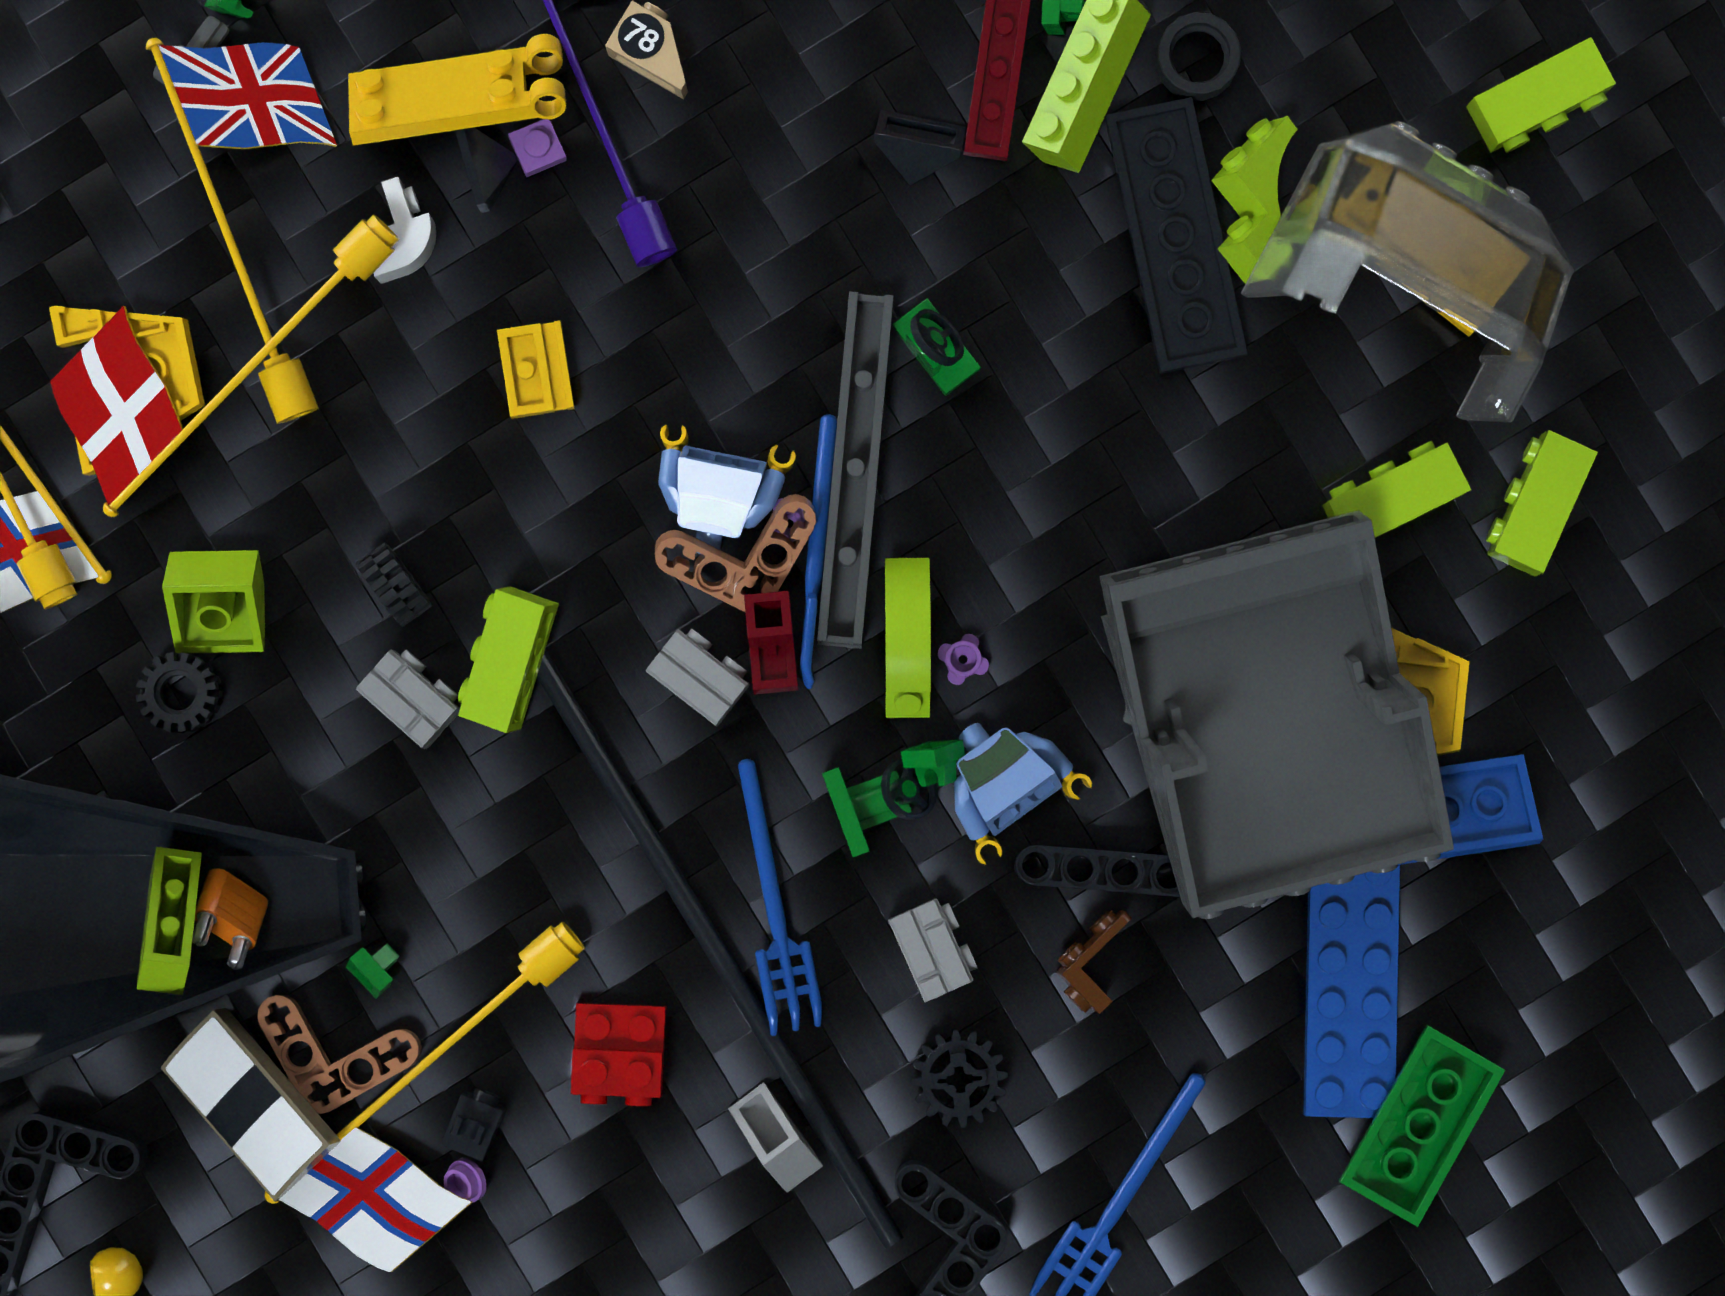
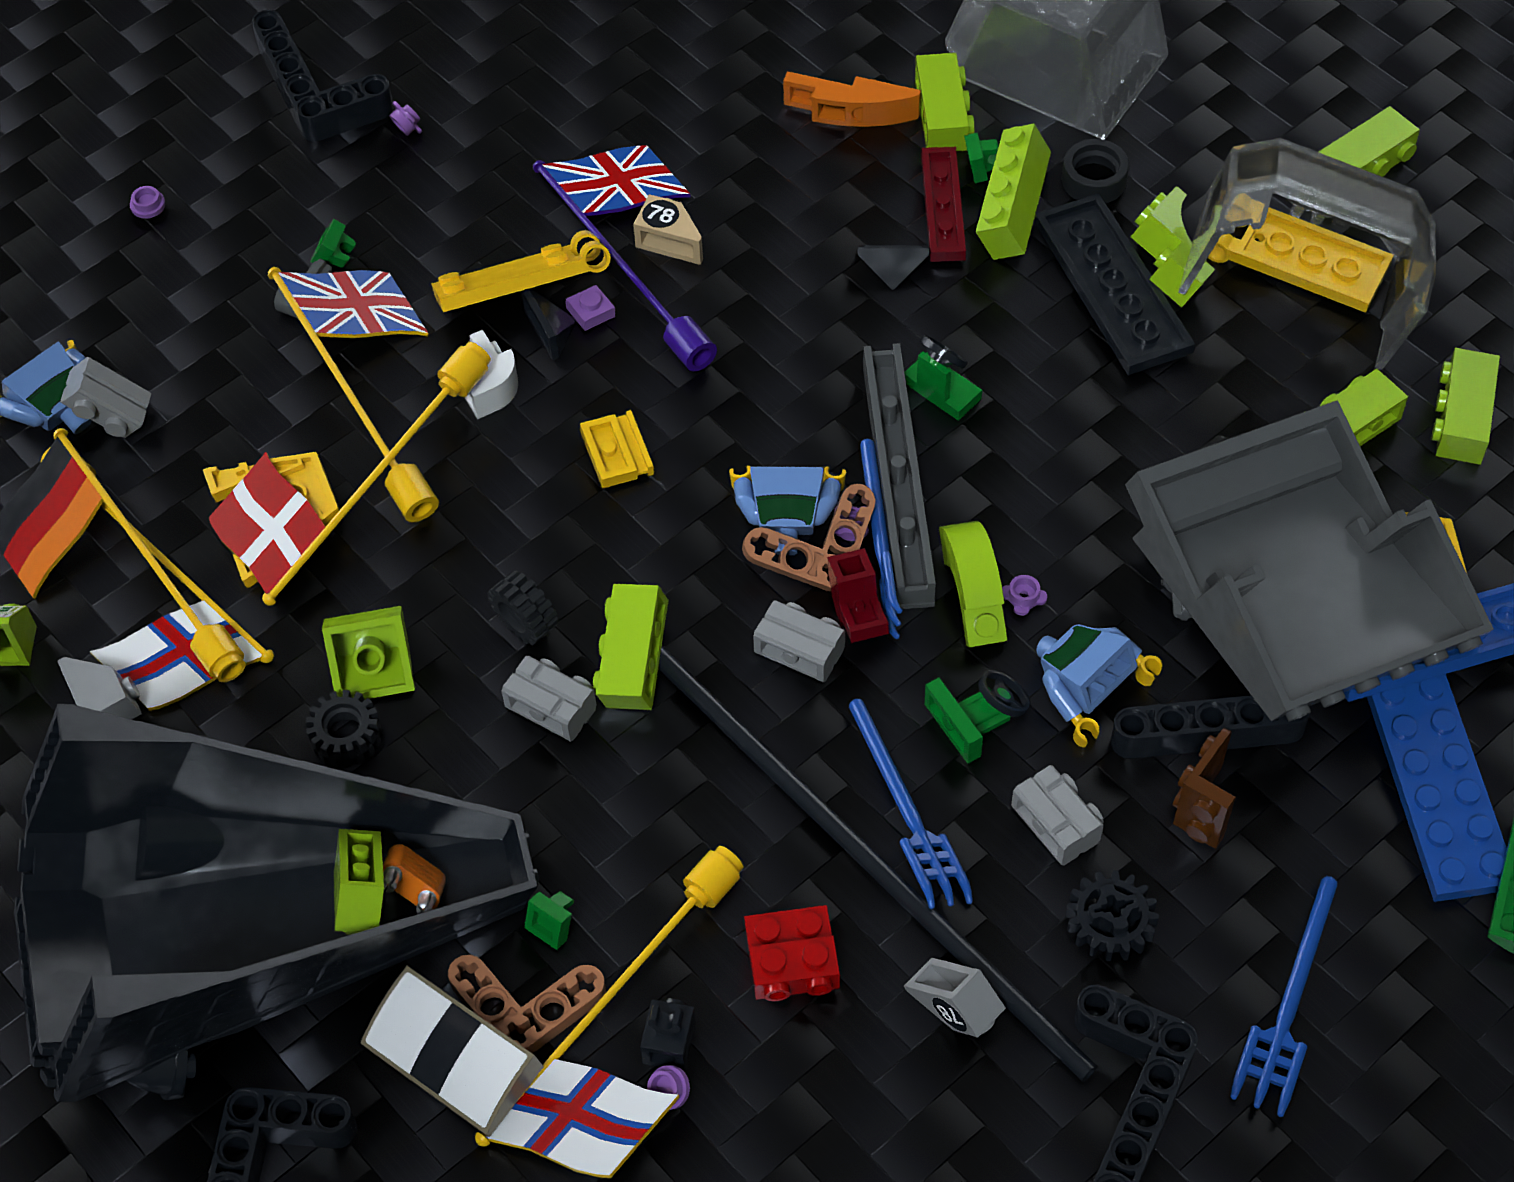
camera: 10 degrees left, 30 degrees down
green tile [901,740,965,787] -> none

